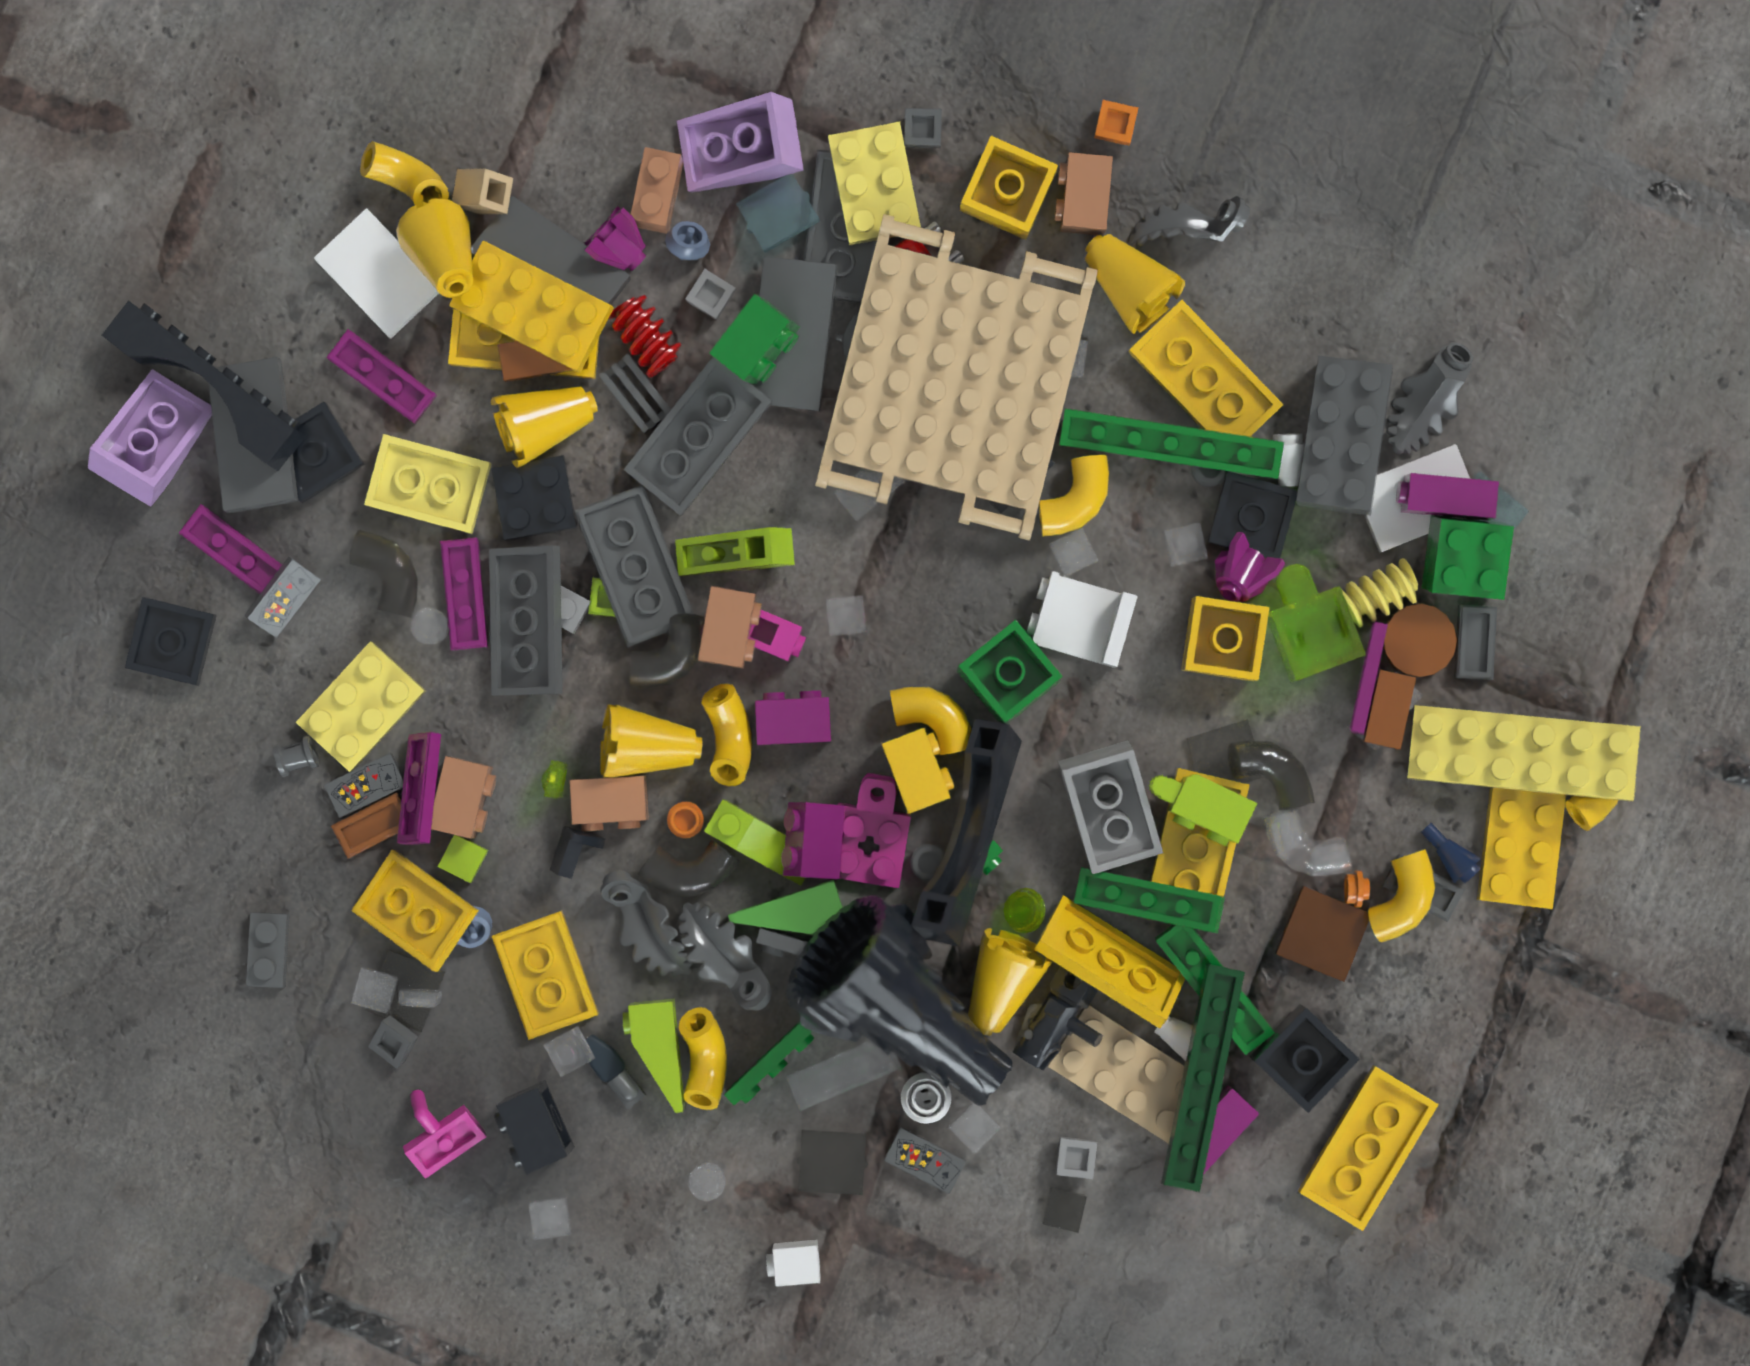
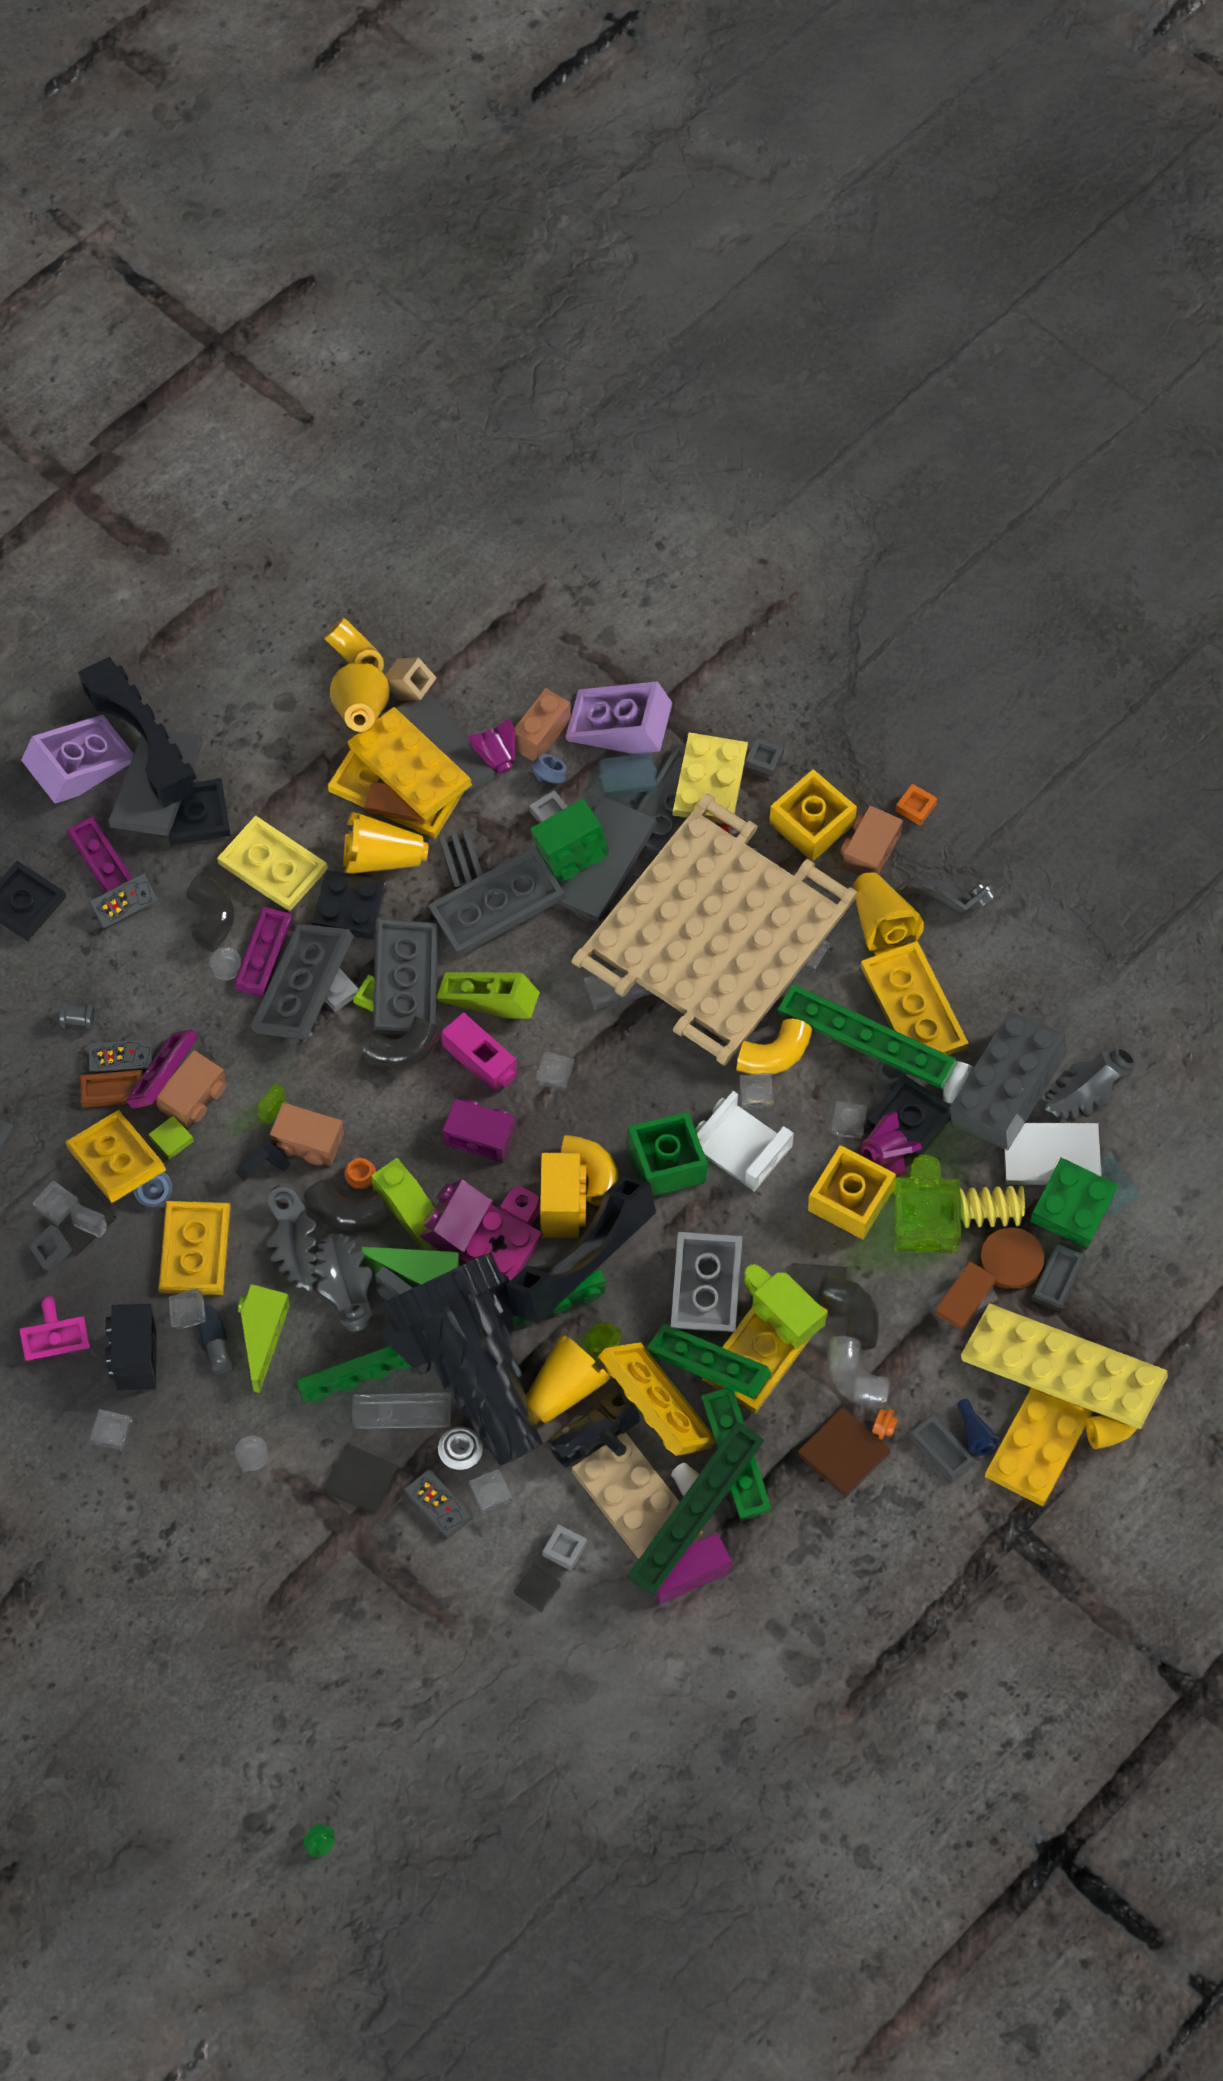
camera: 25 degrees right, 25 degrees down
light yellow plate [296,641,426,772] -> none
white tile [314,208,439,339] -> none
magenta tile [326,329,437,425] -> none
yellow cone [600,704,702,778] -> none
red piece [608,295,682,378] -> none
yellow cylinder [679,1007,727,1110] -> none
nougat brick [698,586,762,669] -> none
yellow cylinder [701,683,752,786] -> none
white brick [766,1240,821,1287] -> none
black brick [1249,1004,1360,1113] -> none
yellow plate [1298,1065,1439,1231] -> none
magenta tile [1350,622,1388,735] -> none
yellow cylinder [1368,849,1435,942] -> none
magenta brick [1396,473,1499,521] -> none

